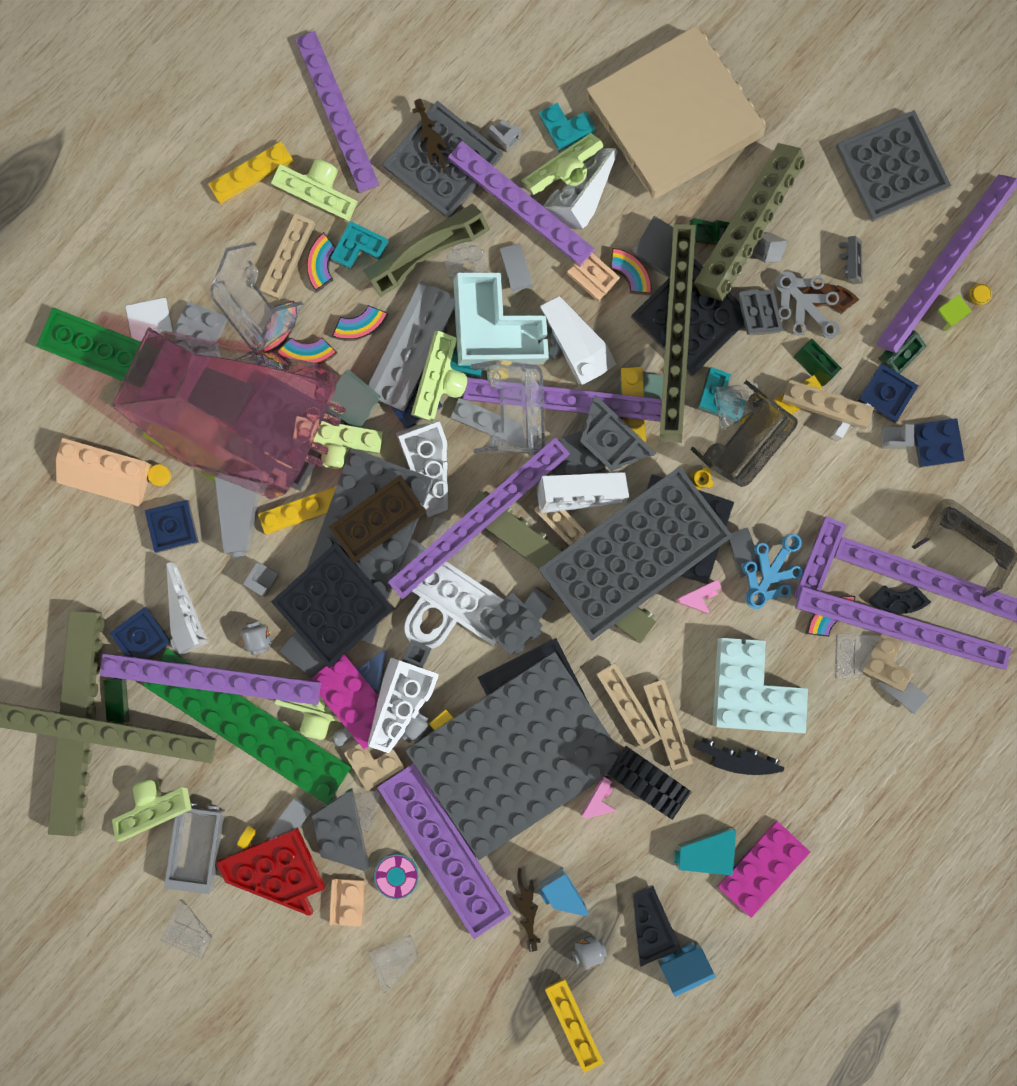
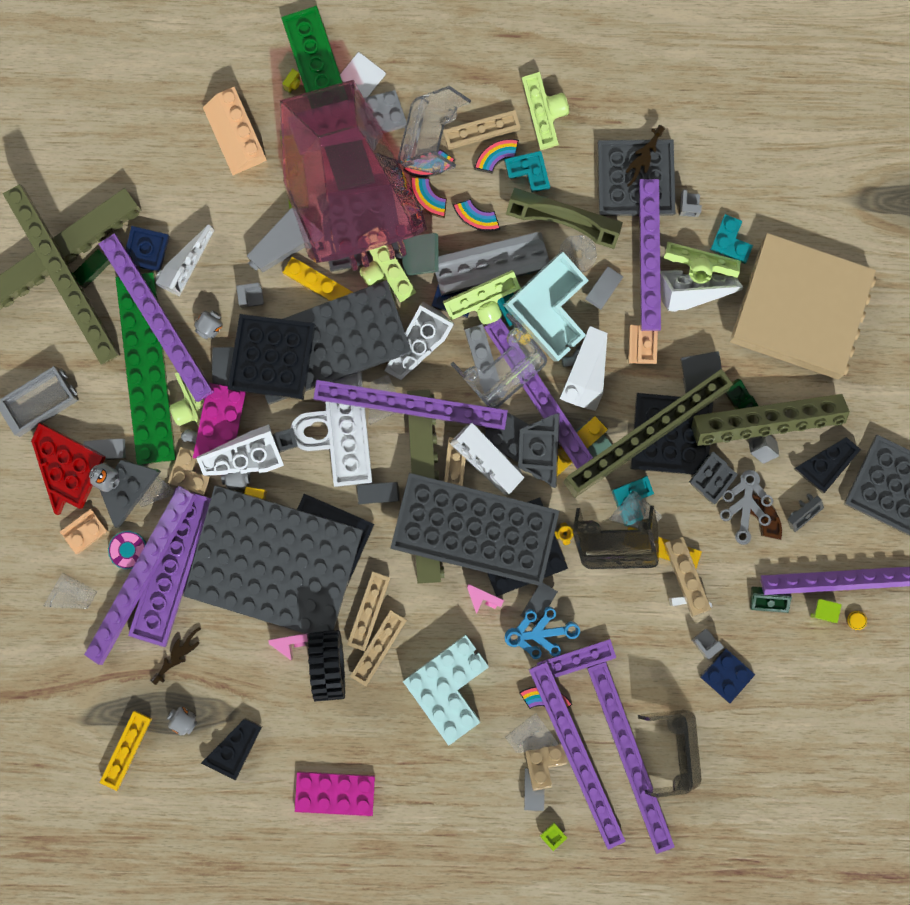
camera: 50 degrees right, 0 degrees up
yellowish green plate [112,780,192,842] -> none
dark blue plate [145,500,199,553] -> none
yellow piece [148,464,171,487] -> none
yellow plate [208,141,294,204] -> none
yellow piece [237,826,256,849] -> none
medium lavender plate [295,31,379,193] -> none
dark brown plate [329,475,427,563] -> none
medium blue tile [357,651,387,691] -> none
dark grey plate [480,593,543,655] -> none
dark azure slope [539,867,589,916] -> none
tile [610,248,652,296] -> none
dark azure slope [658,942,716,997] -> none
teal slope [673,827,736,876] -> none
black slope [692,738,785,775] -> none
dark green slope [794,338,842,386] -> none
dark blue plate [857,363,919,423] -> none
black tile [868,585,931,614] -> none
none -> medium lavender plate [84,486,197,665]
none -> light grey head [89,464,119,492]
none -> lime plate [282,68,301,94]
none -> lime plate [540,822,567,851]
none -> black wing [793,437,861,493]

